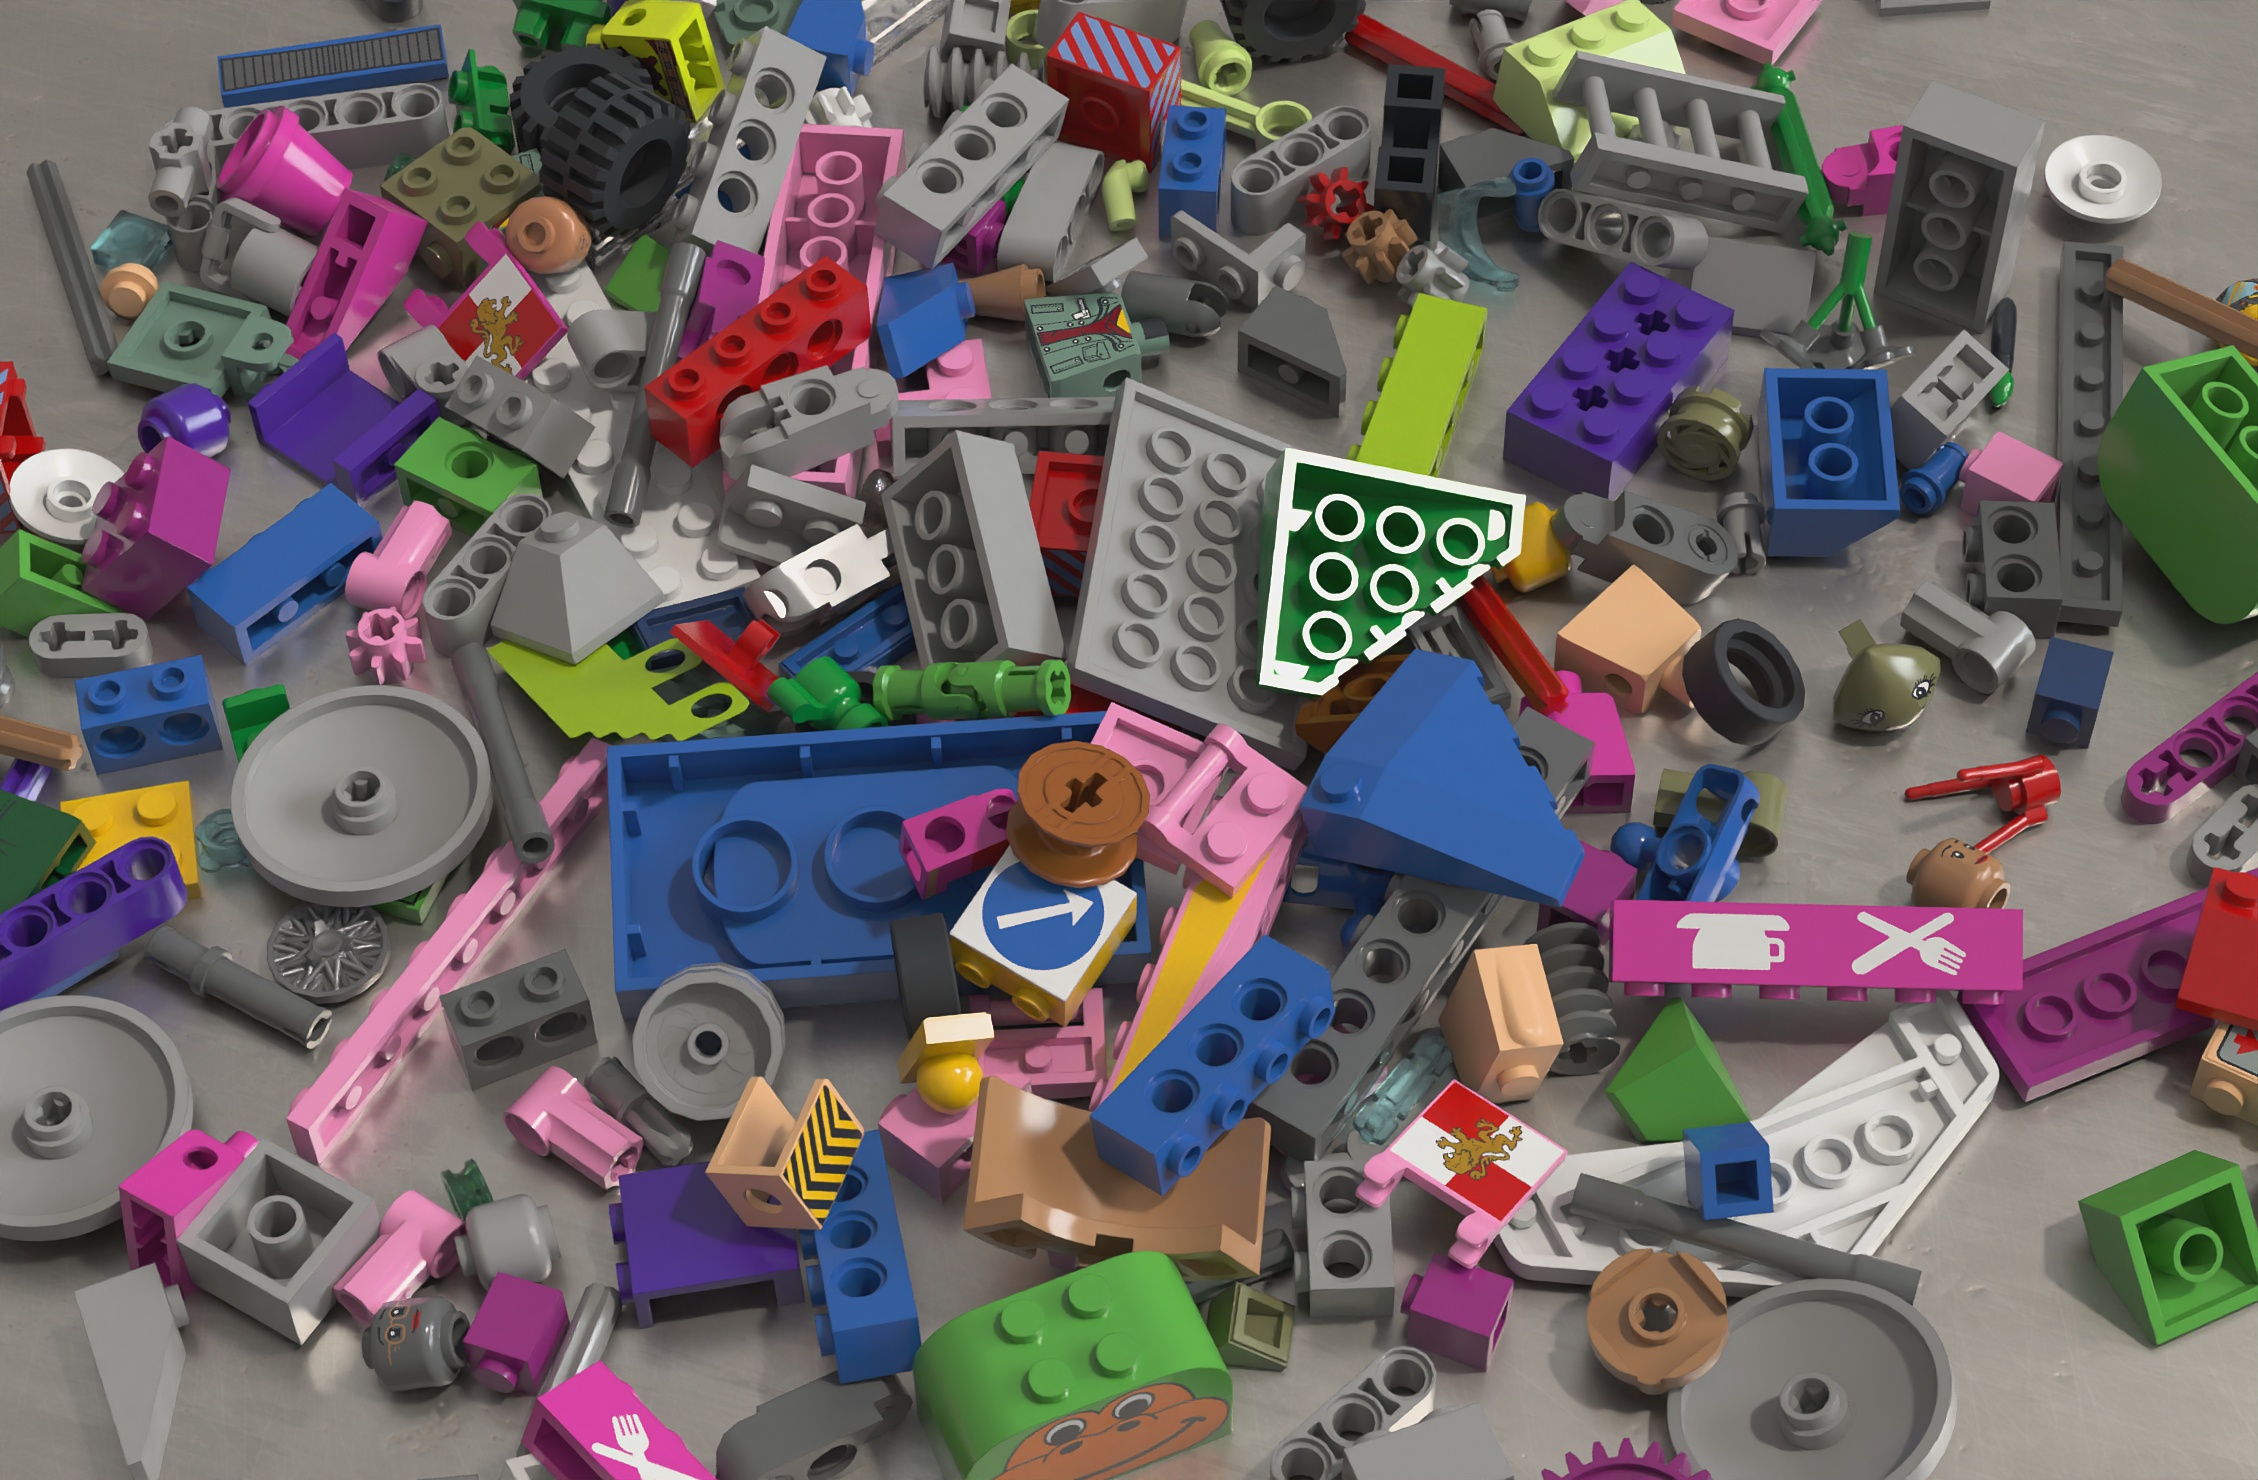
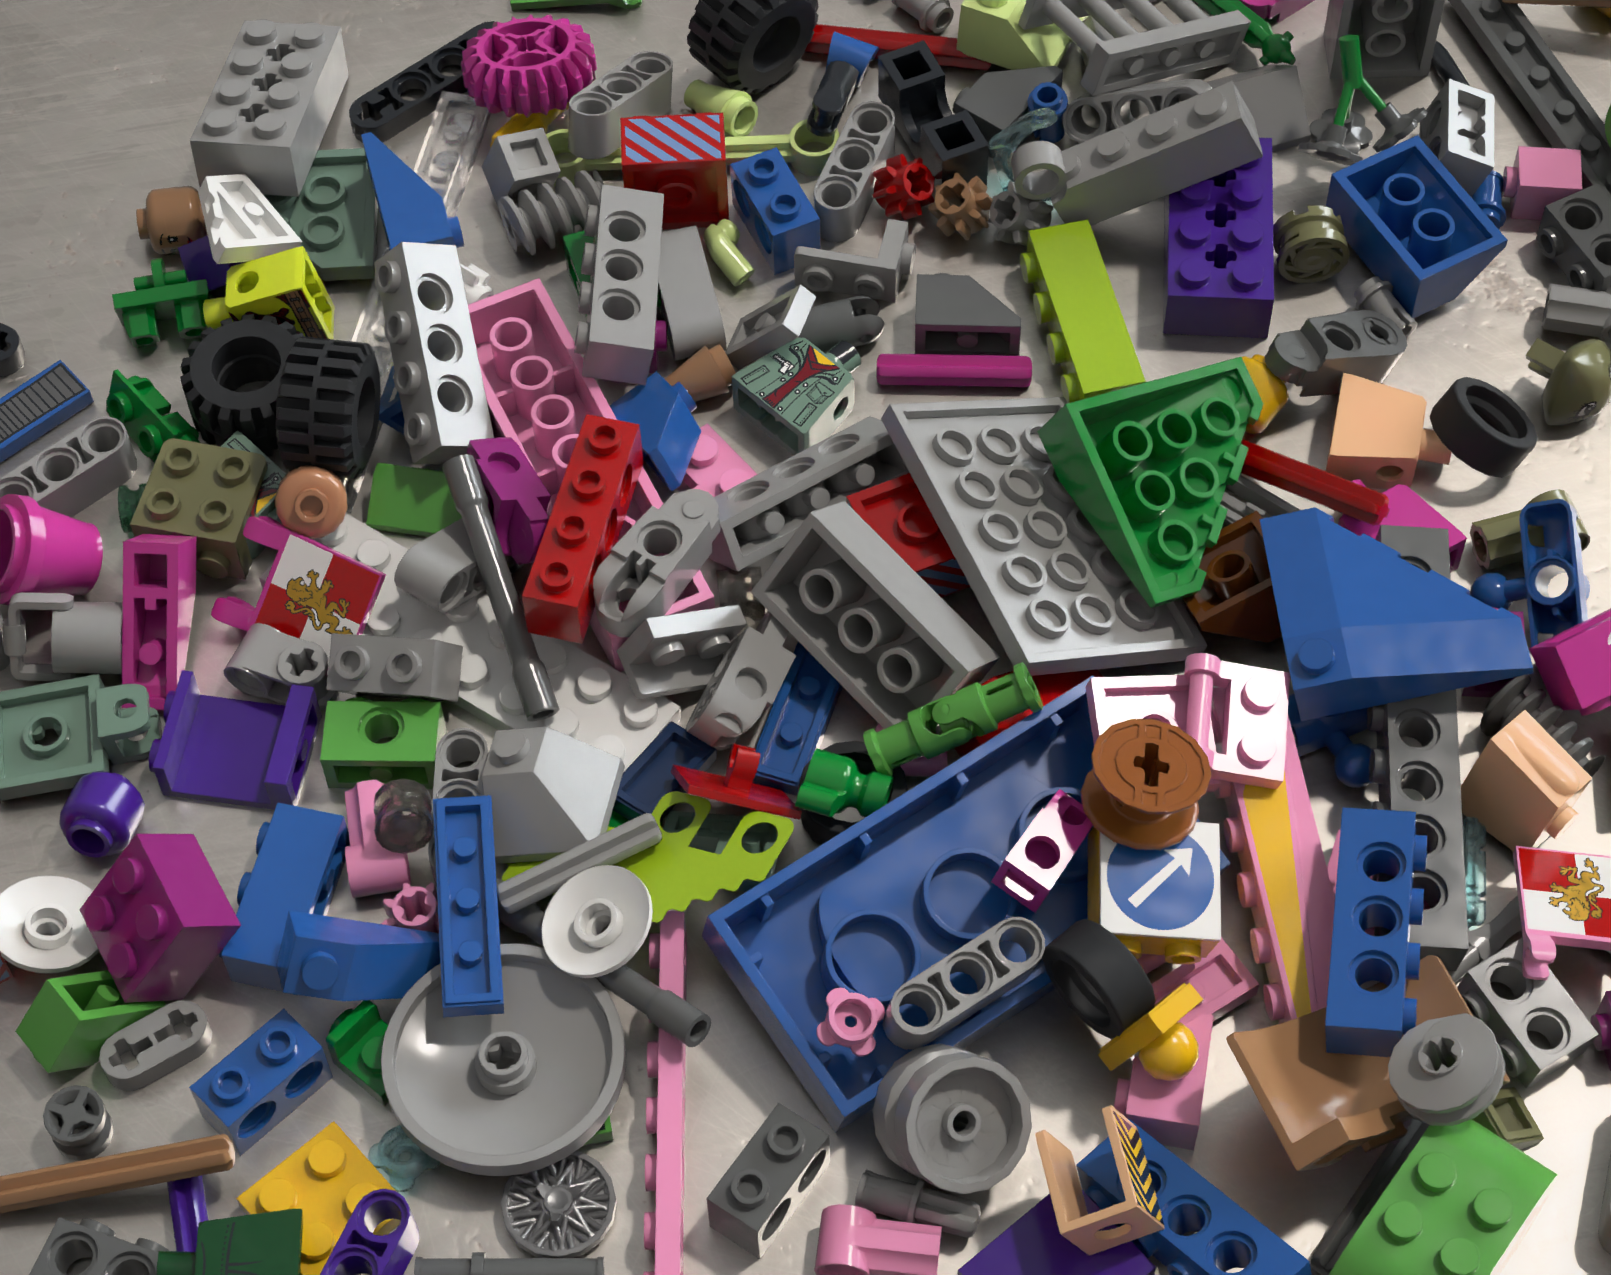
camera: 30 degrees left, 5 degrees up
none -> blue slope [276,910,440,1001]
none -> clear smoke wheel [373,779,434,854]
none -> blue tile [433,795,504,1018]
none -> light grey axle [497,813,662,913]
none -> white dish [542,865,653,978]
none -> black piece [806,31,879,137]
none -> bright pink plate [816,988,885,1057]
none -> dark pink axle [876,354,1032,387]
none -> light grey beam [883,917,1045,1049]
none -> light grey hinge [1011,81,1263,226]
none -> light grey piece [1388,1013,1506,1126]

